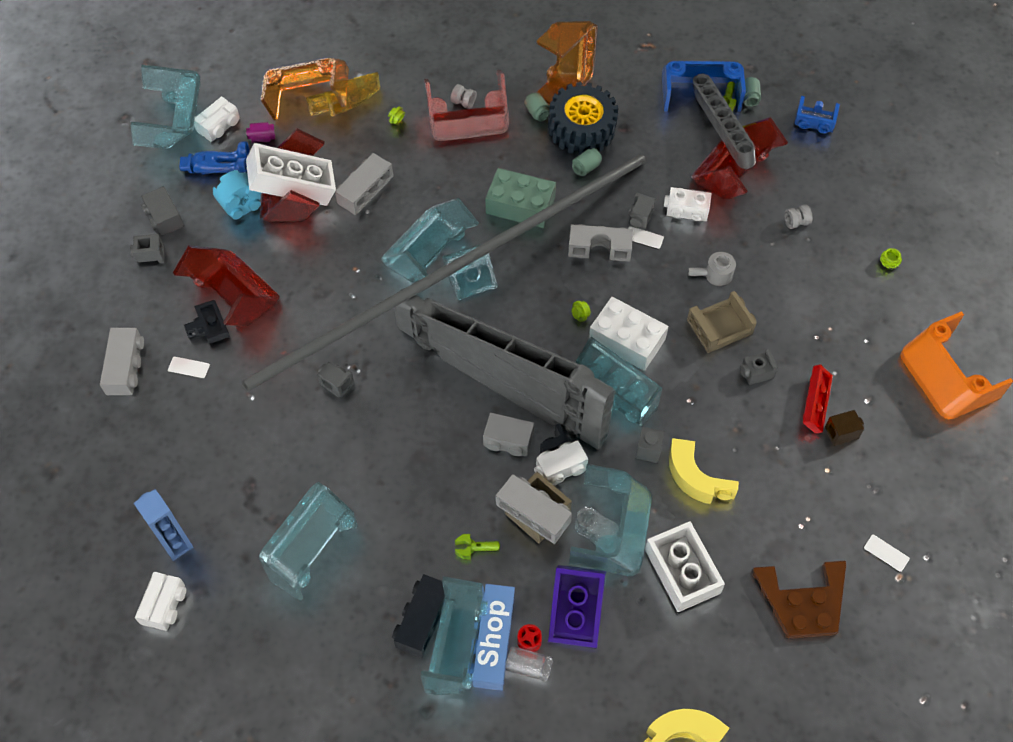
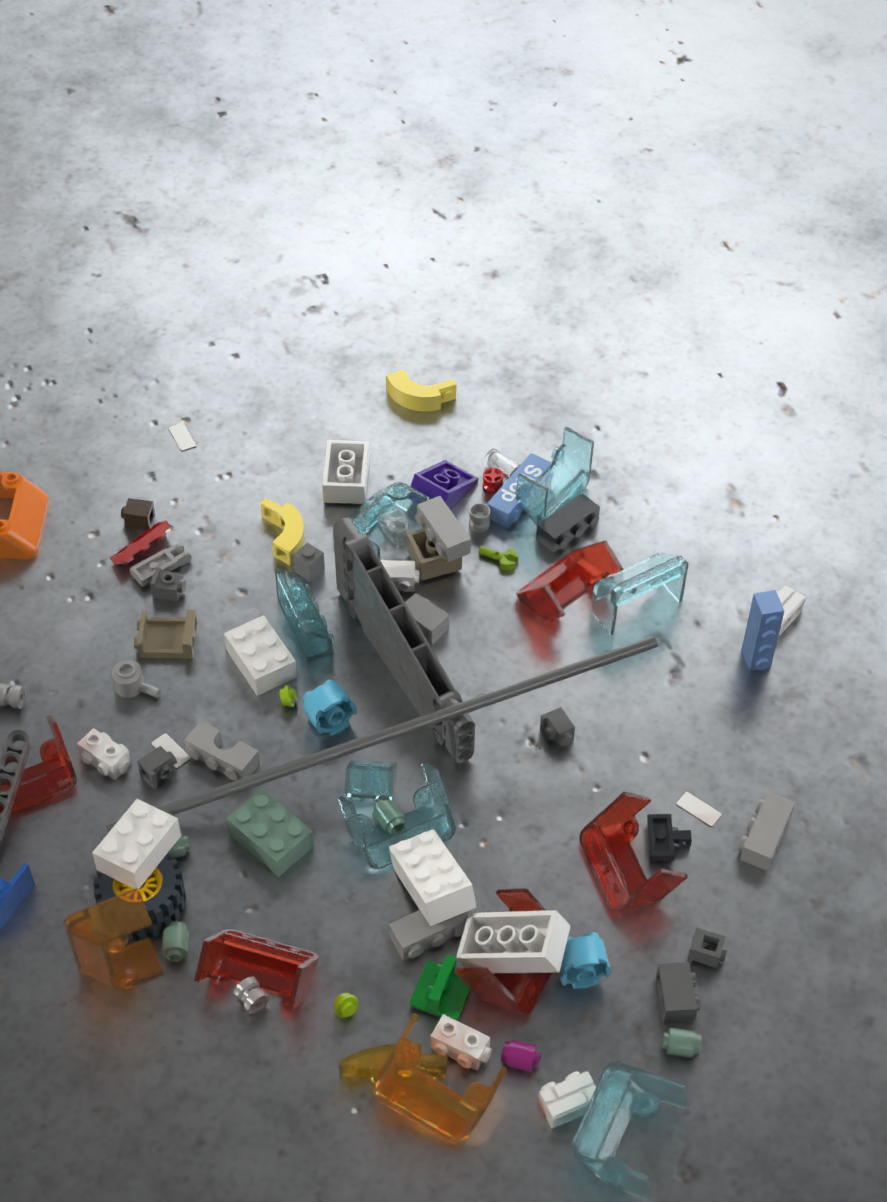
camera: 155 degrees left, 10 degrees down
blue piece [179,141,250,175] -> none
reddish brown wing [752,561,846,639] -> none
none -> white brick [92,799,181,890]
none -> light grey hinge [130,543,192,587]
none -> medium azure brick [303,680,357,735]
none -> sand green brick [372,800,406,836]
none -> white brick [389,829,477,926]
none -> green bracket [410,954,475,1021]
none -> white brick [431,1014,492,1070]
none -> light grey wheel [469,503,490,532]
none -> clear red windscreen [516,540,624,622]
none -> sand green brick [662,1028,701,1058]

